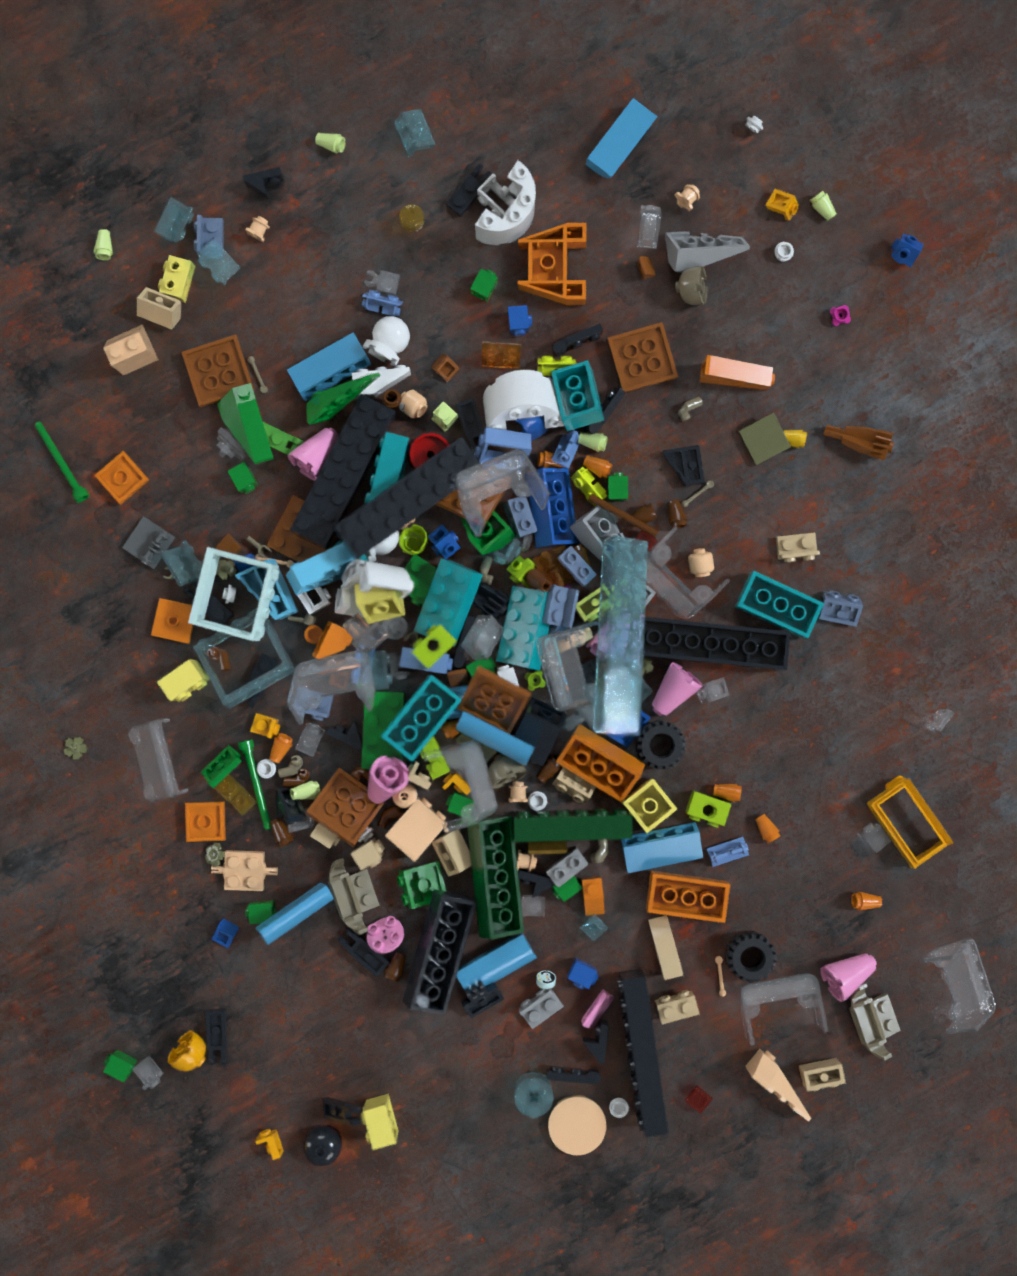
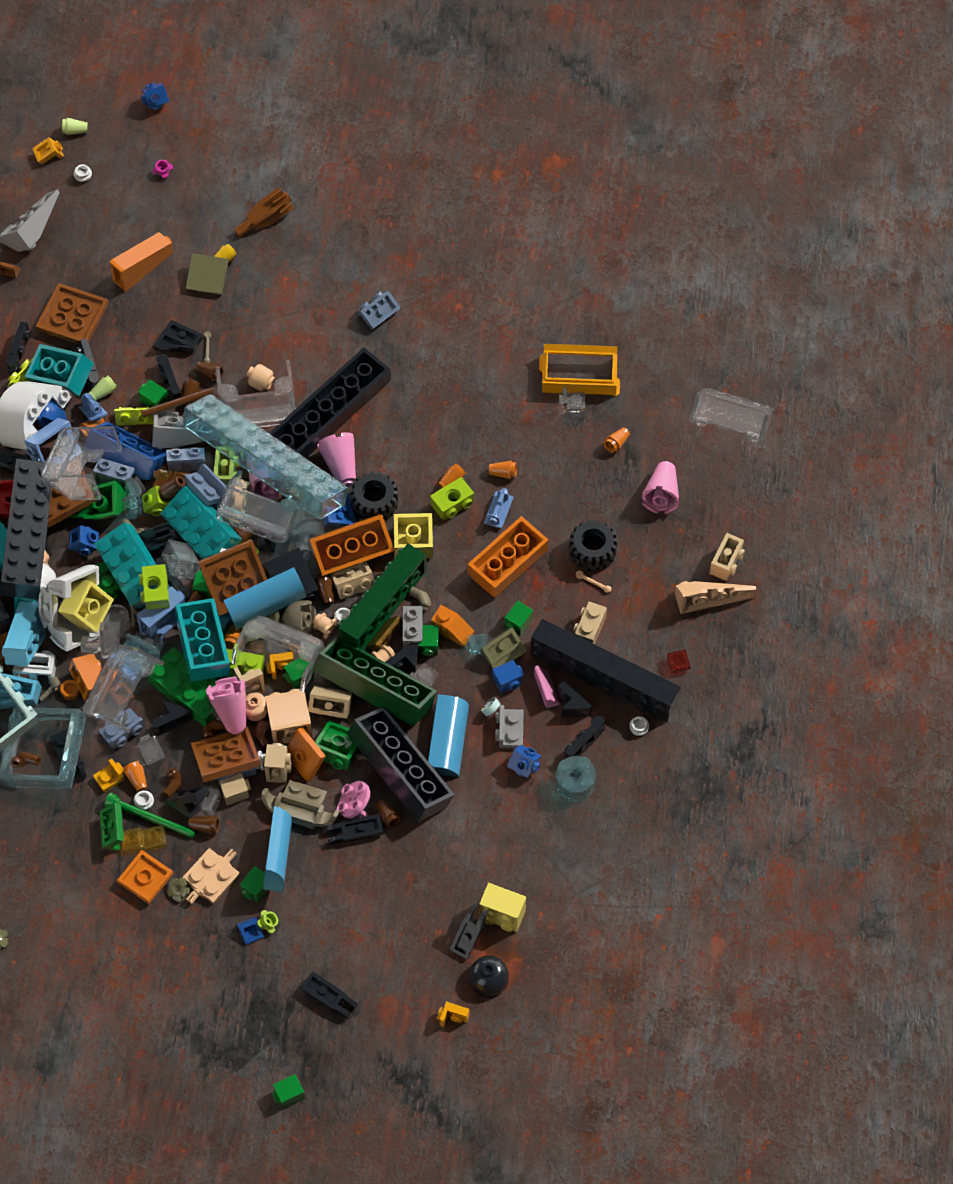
camera: 45 degrees left, 25 degrees down
clear windscreen [129,718,188,802] -> none
clear bracket [132,1056,163,1090] -> none
light yellow brick [157,660,210,702] -> none
light orange cylinder [167,1030,206,1071] -> none
dark tan arm [278,755,303,778] -> none
yellowish green cone [290,780,320,800] -> none
lime hair [399,524,428,555] -> none
black hinge [461,981,504,1018] -> none
light nougat tile [548,1095,606,1155] -> none
orange cone [583,455,613,478] -> none
dark azure brick [621,822,703,873] -> none
tan slope [648,915,683,980] -> none
dark tan cylinder [676,266,707,305] -> none
dark tan arm [678,397,703,422] -> none
clear bracket [697,677,730,704] -> none
teal brick [734,571,824,639] -> none
clear windscreen [740,973,828,1046] -> none
tan bracket [776,533,820,563] -> none
dark tan plate [849,983,901,1061] -> none
clear bracket [921,708,954,732] -> none
none -> black hinge [156,353,181,400]
none -> lime plate [257,910,278,933]
none -> orange plate [287,727,325,782]
none -> olive plate [480,627,527,669]
none -> green brick [504,600,534,636]
none -> blue brick [507,745,541,778]

